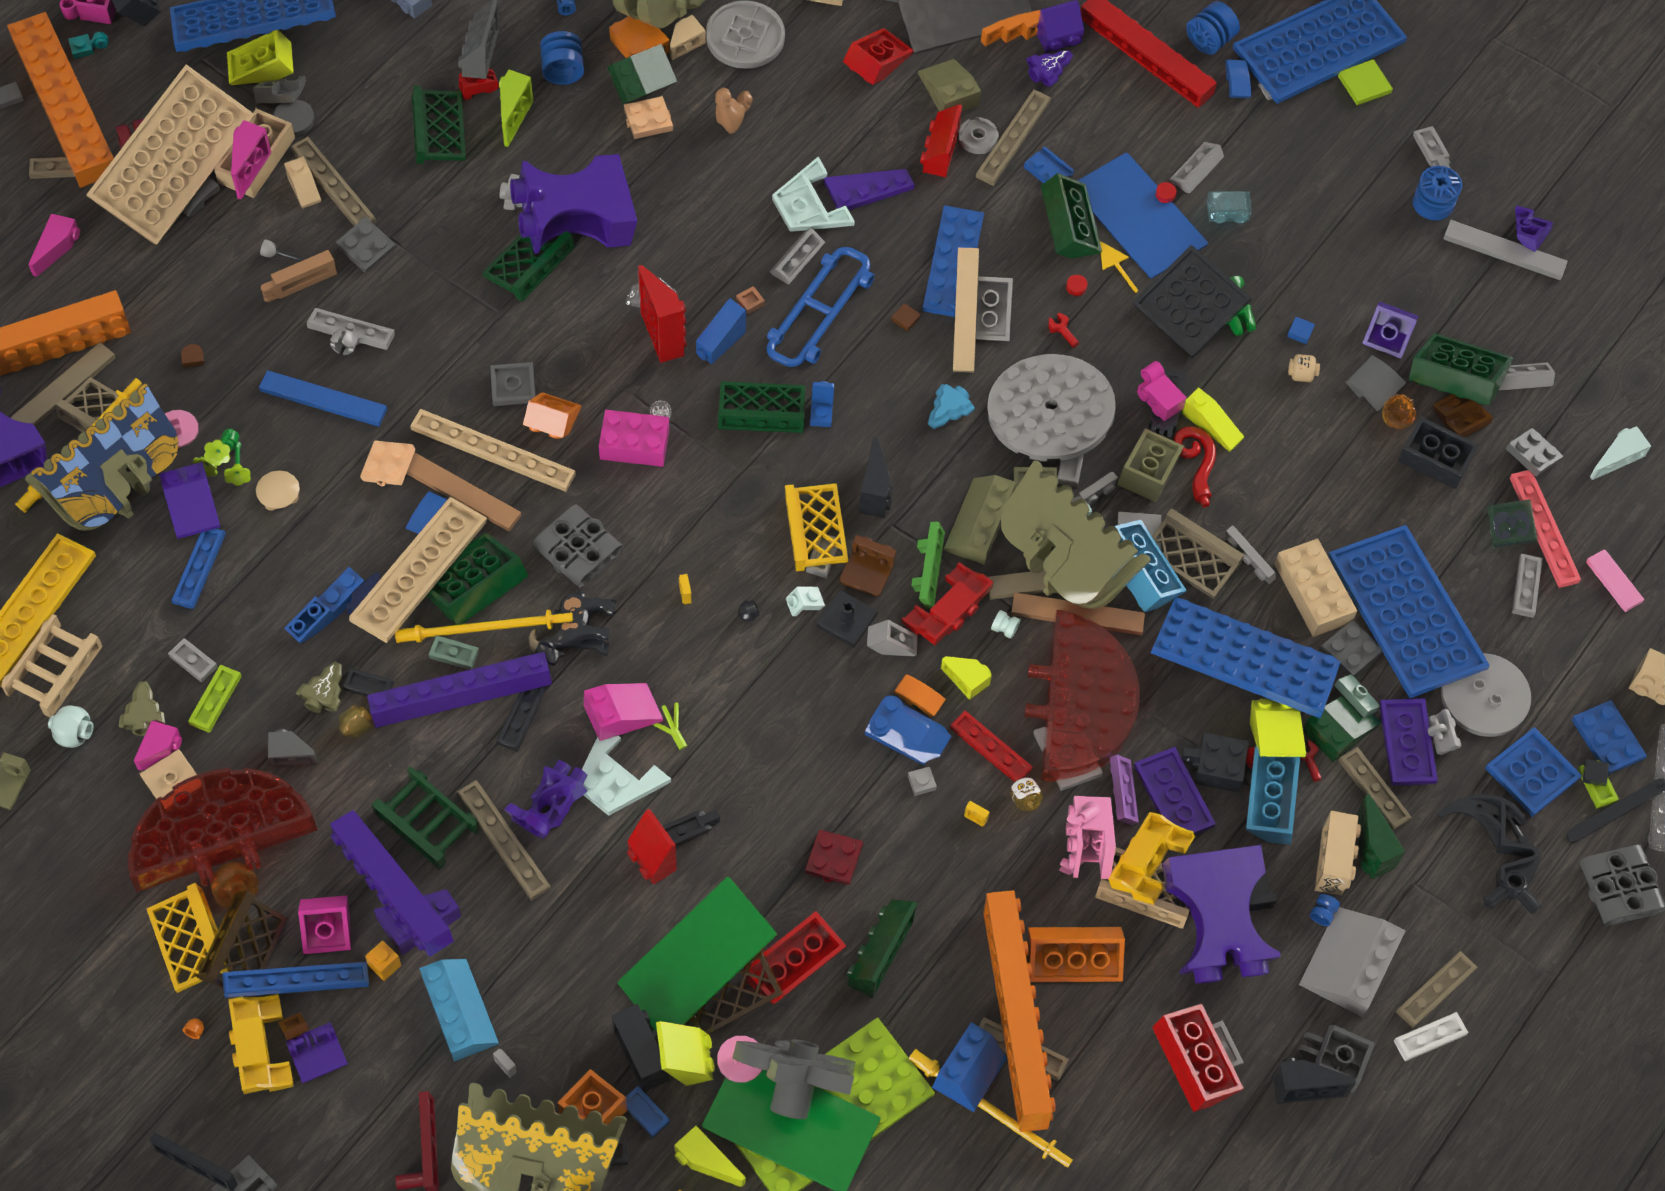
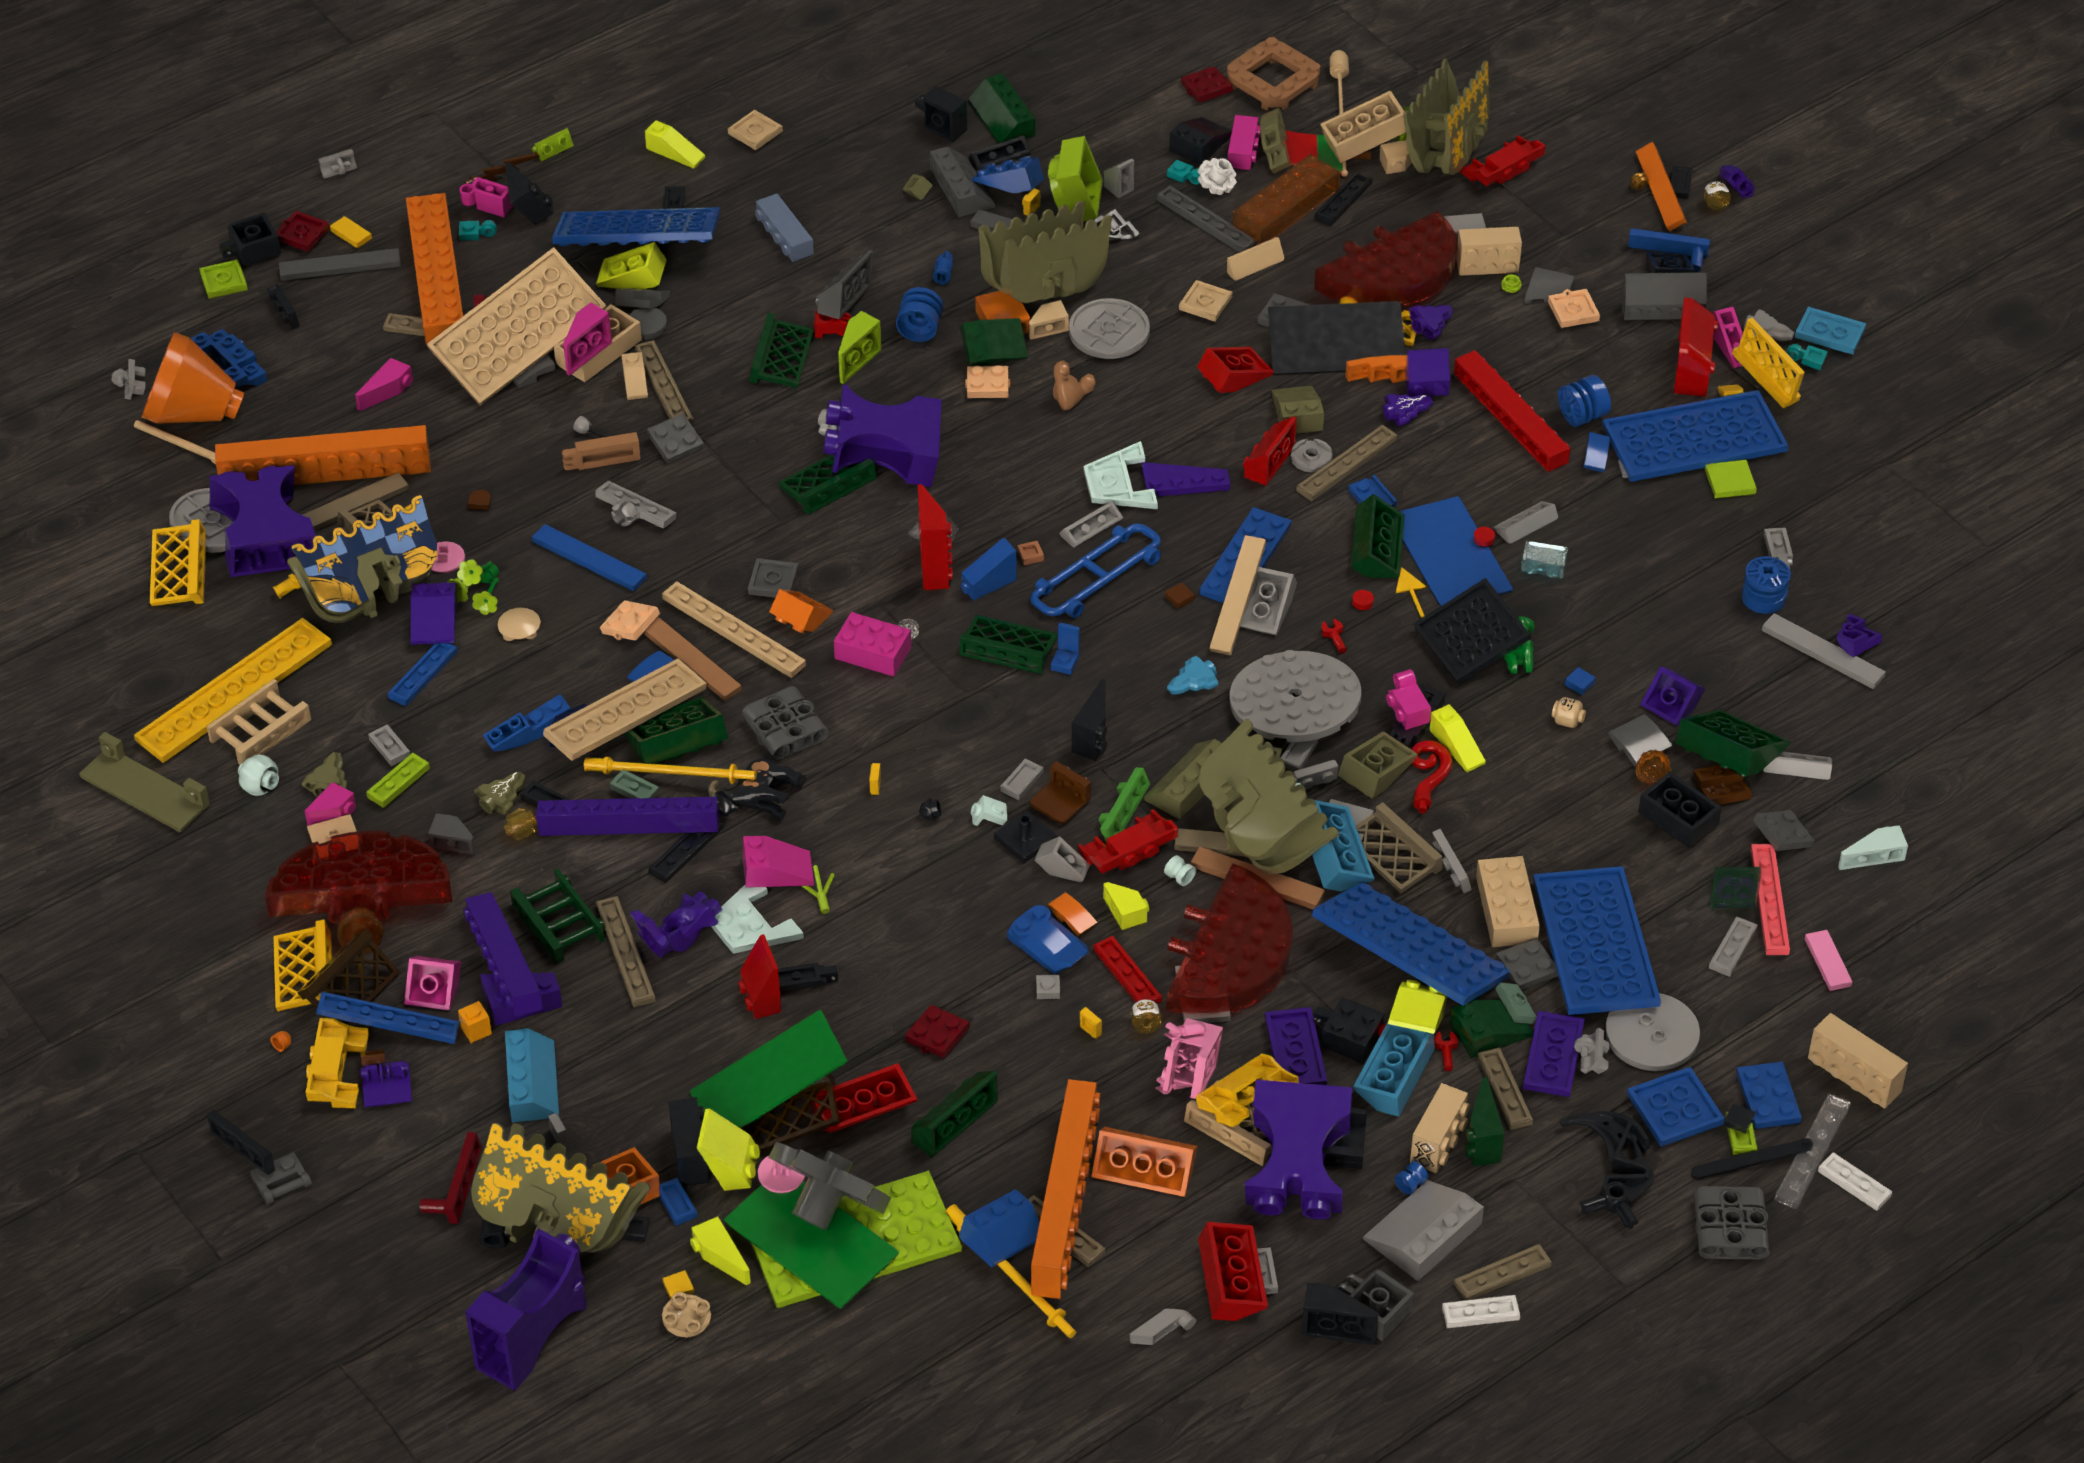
camera: 20 degrees right, 15 degrees down
yellow fence [785,483,848,572] -> none
medium lavender plate [1110,755,1139,825] -> none
none -> light grey piece [1130,1308,1196,1345]

